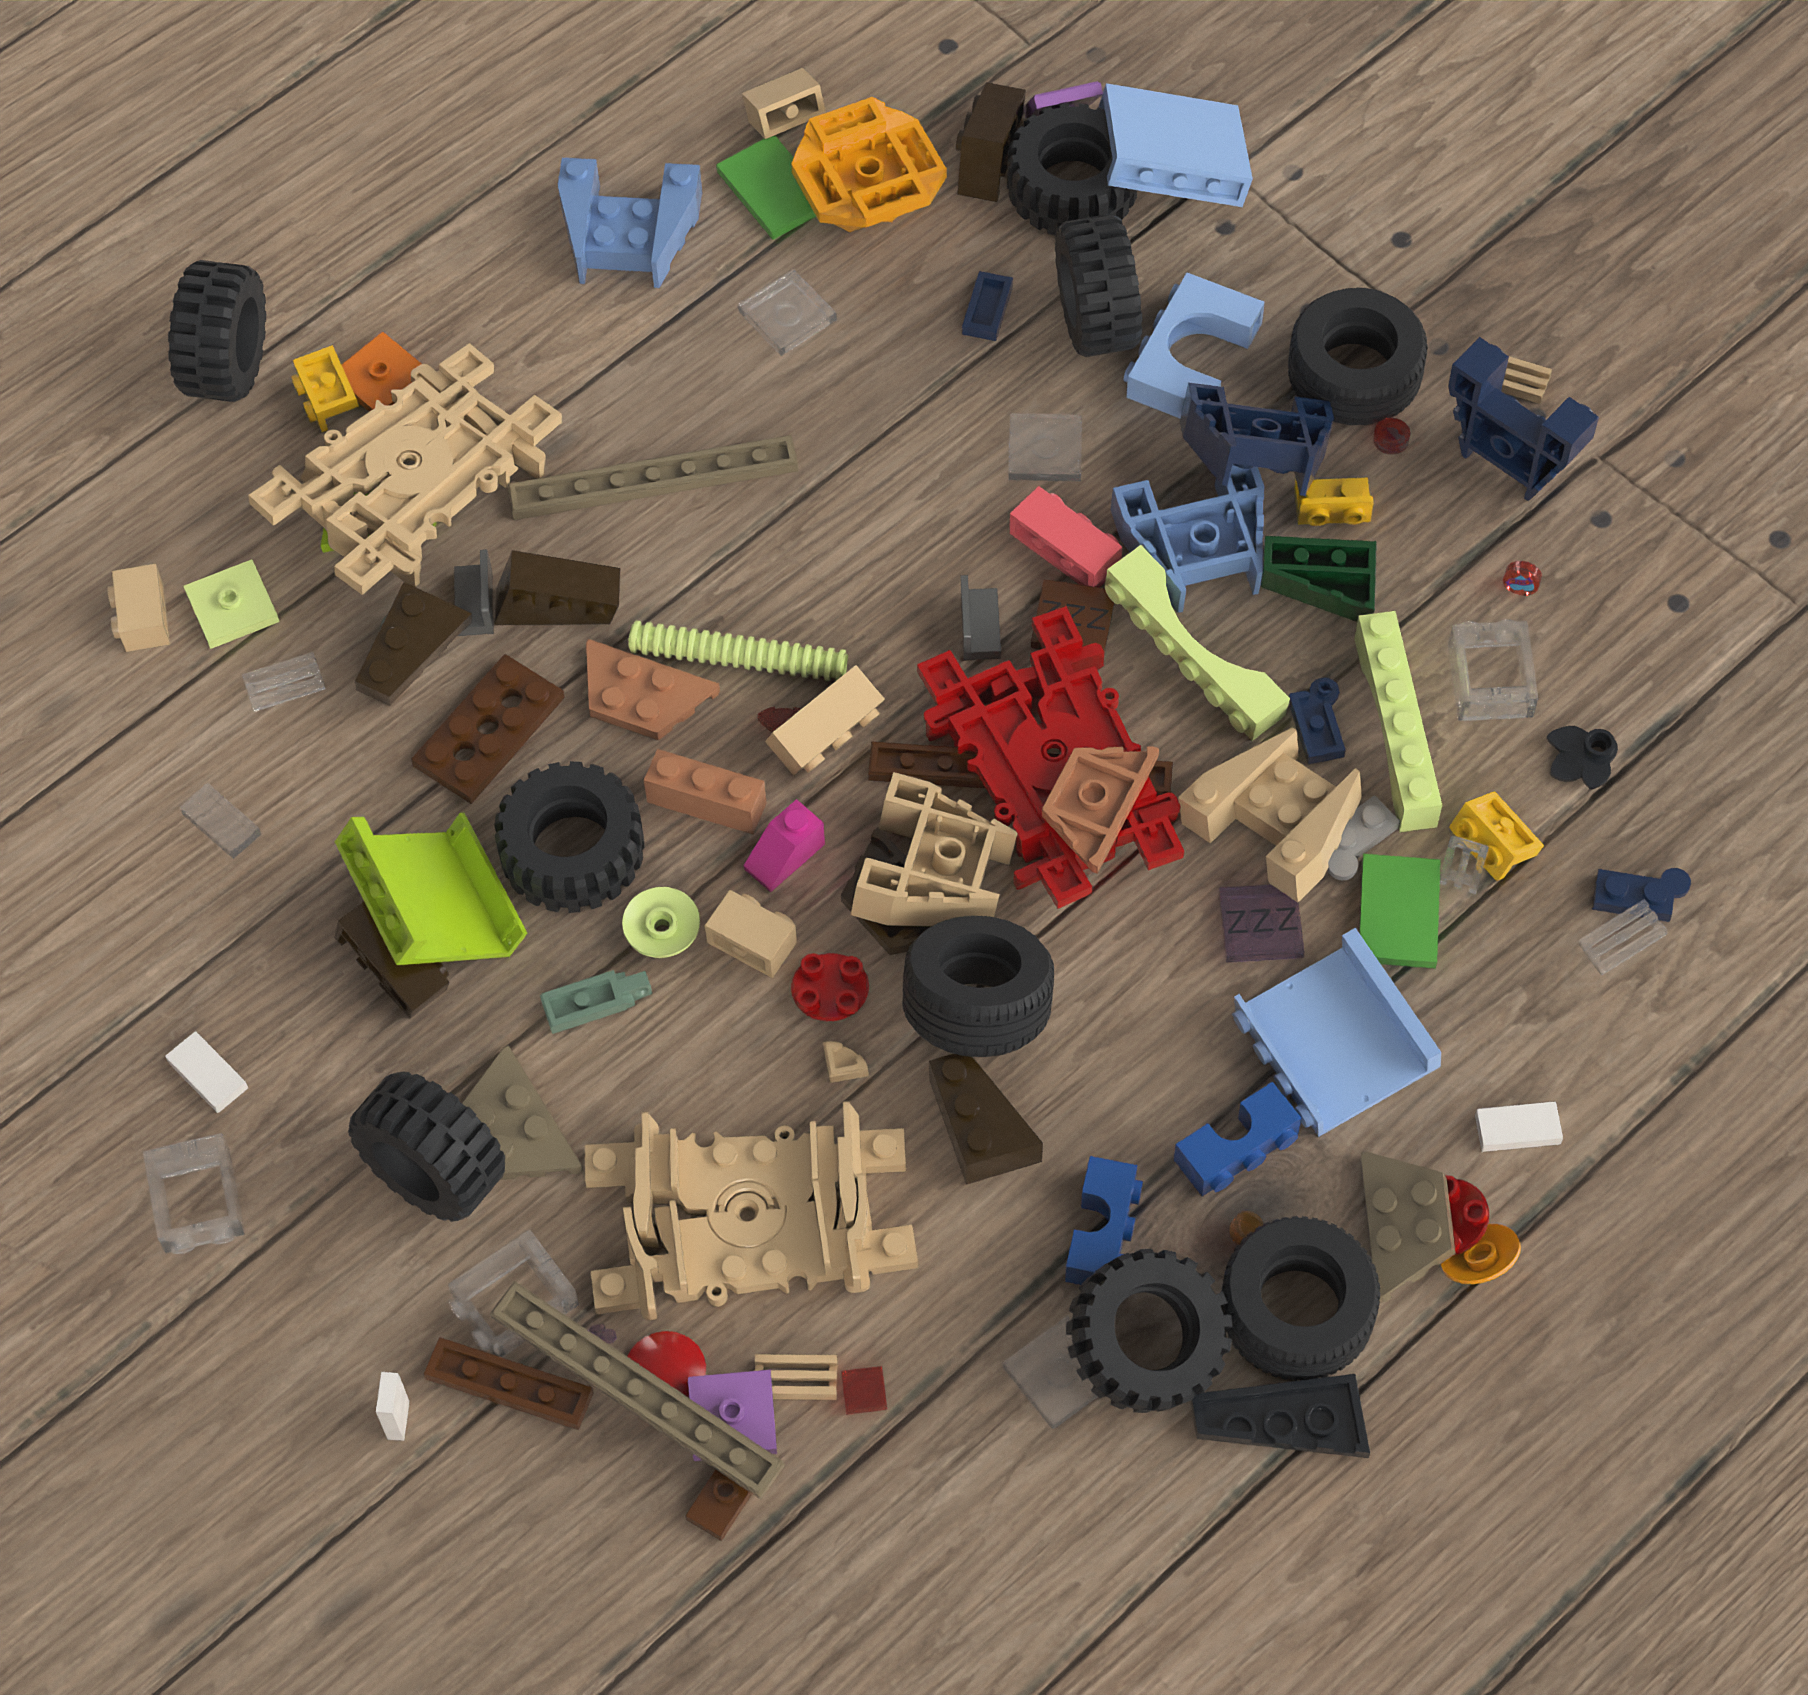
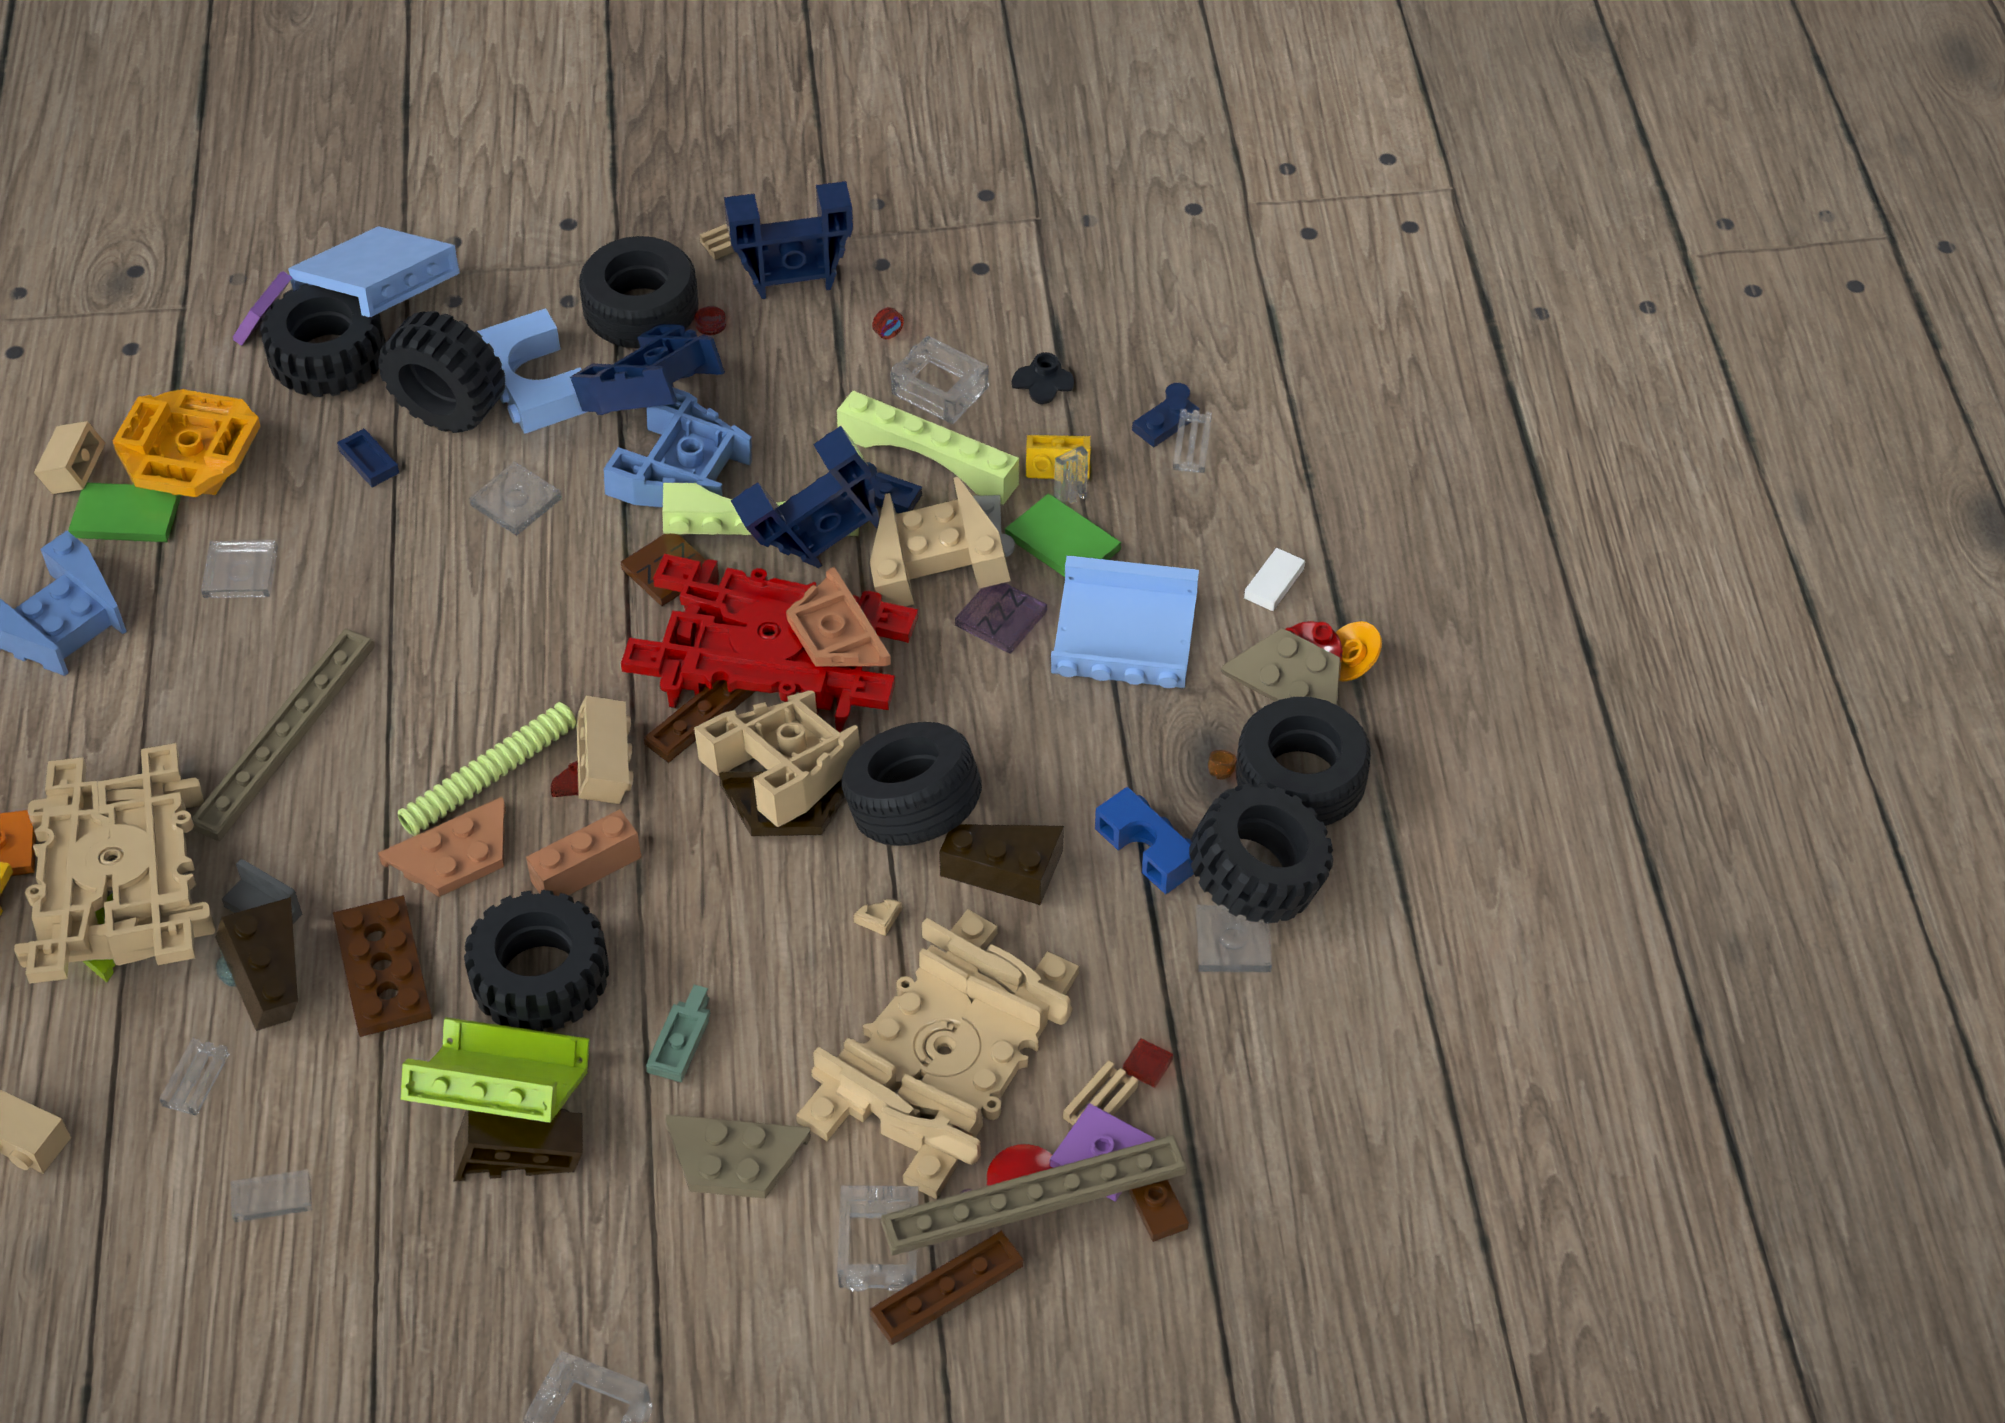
camera: 55 degrees left, 10 degrees down
white tile [165,1031,248,1113] -> none
yellowish green plate [184,559,280,649] -> none
black tyre [348,1071,505,1222] -> none
white tile [376,1372,410,1441] -> none
dark brown wedge [494,550,621,625] -> none
yellowish green dish [622,887,700,958] -> none
tan brick [705,890,797,978] -> none
dark pink slope [743,799,825,893] -> none
red dish [791,953,869,1021] -> none
dark brown wedge [956,82,1026,202] -> none
dark grey panel [960,575,1001,660] -> none
coral brick [1010,486,1123,588] -> none
blue arch [1174,1082,1302,1196] -> none
black wing [1190,1374,1370,1458] -> none
dark green wedge [1261,536,1377,622] -> none
yellow bracket [1294,477,1374,526] -> none
none -> dark blue wedge [731,426,879,568]

